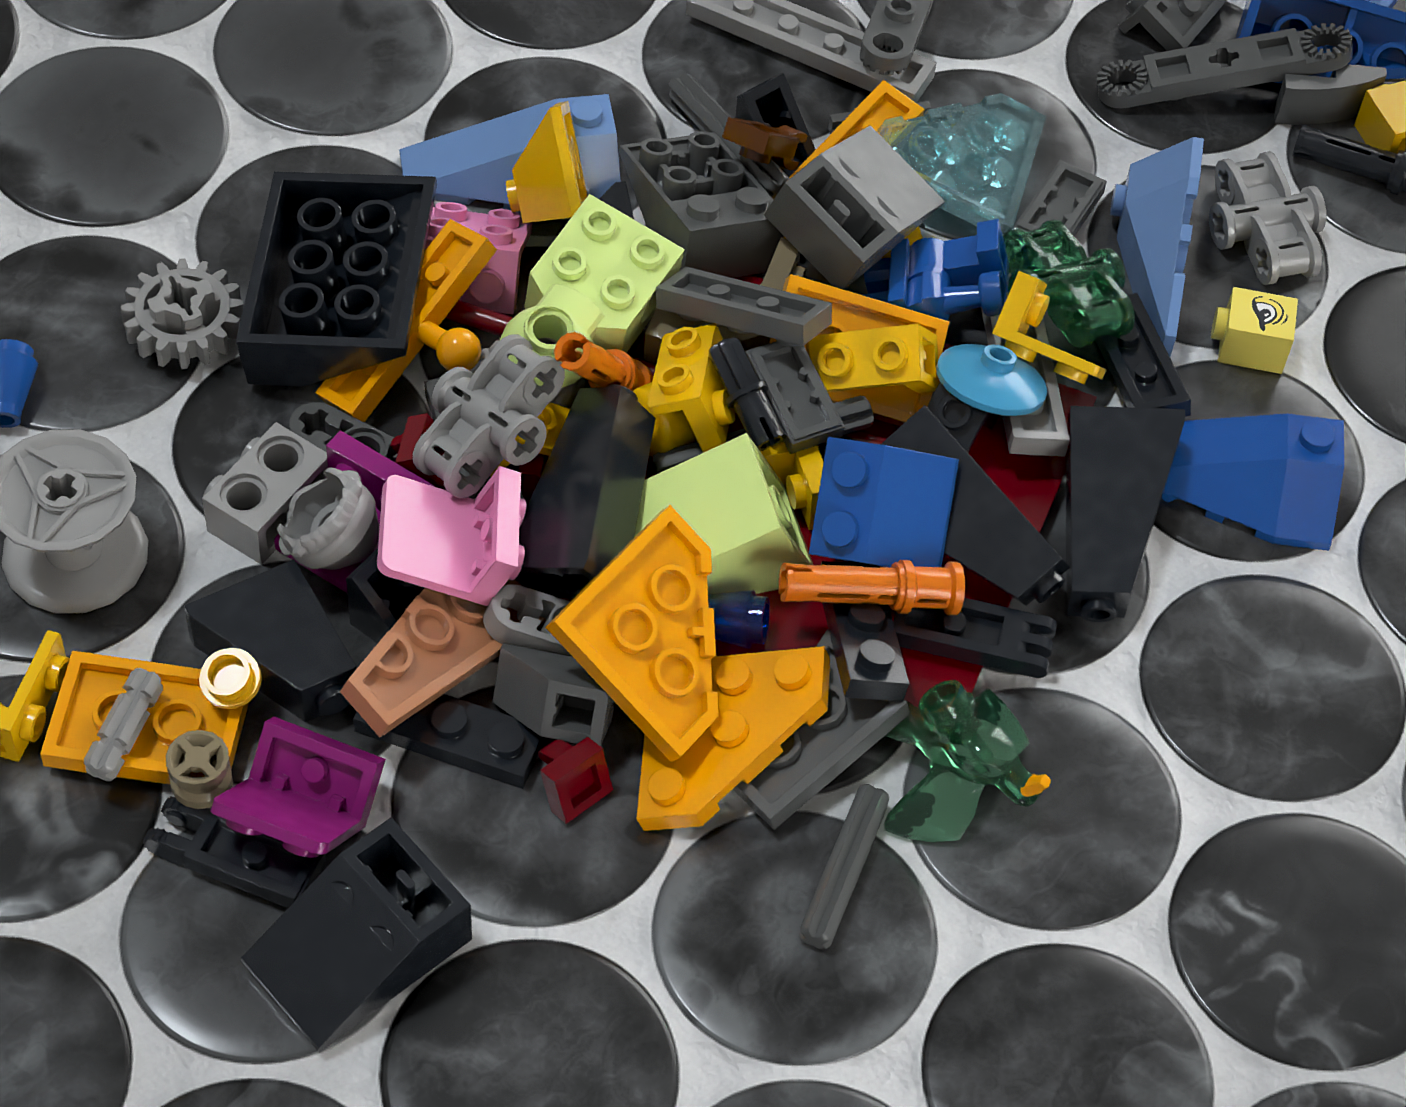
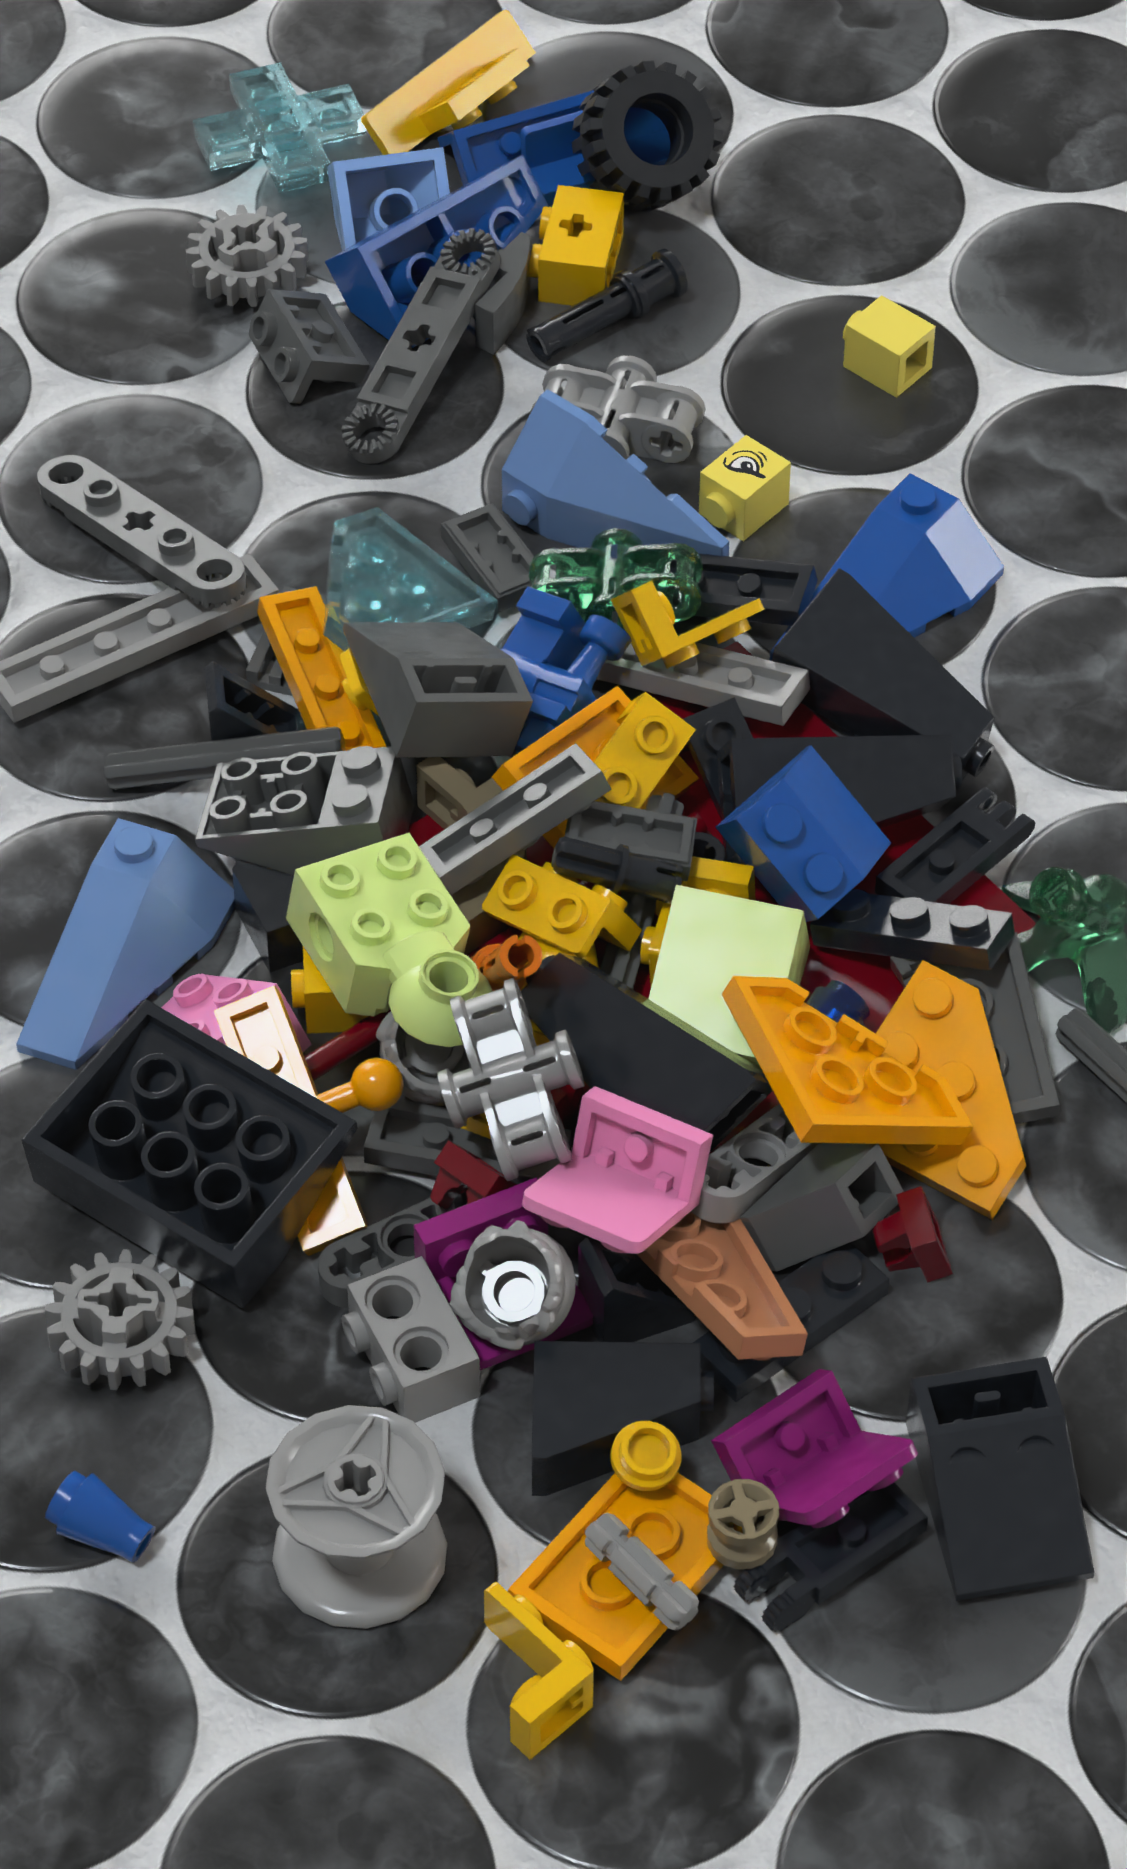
camera: 55 degrees left, 5 degrees down
yellow slope [506,101,588,223] -> none
reddish brown plate [722,117,808,170] -> none
orange pin [779,560,965,615] -> none
dark azure dish [936,344,1047,416] -> none

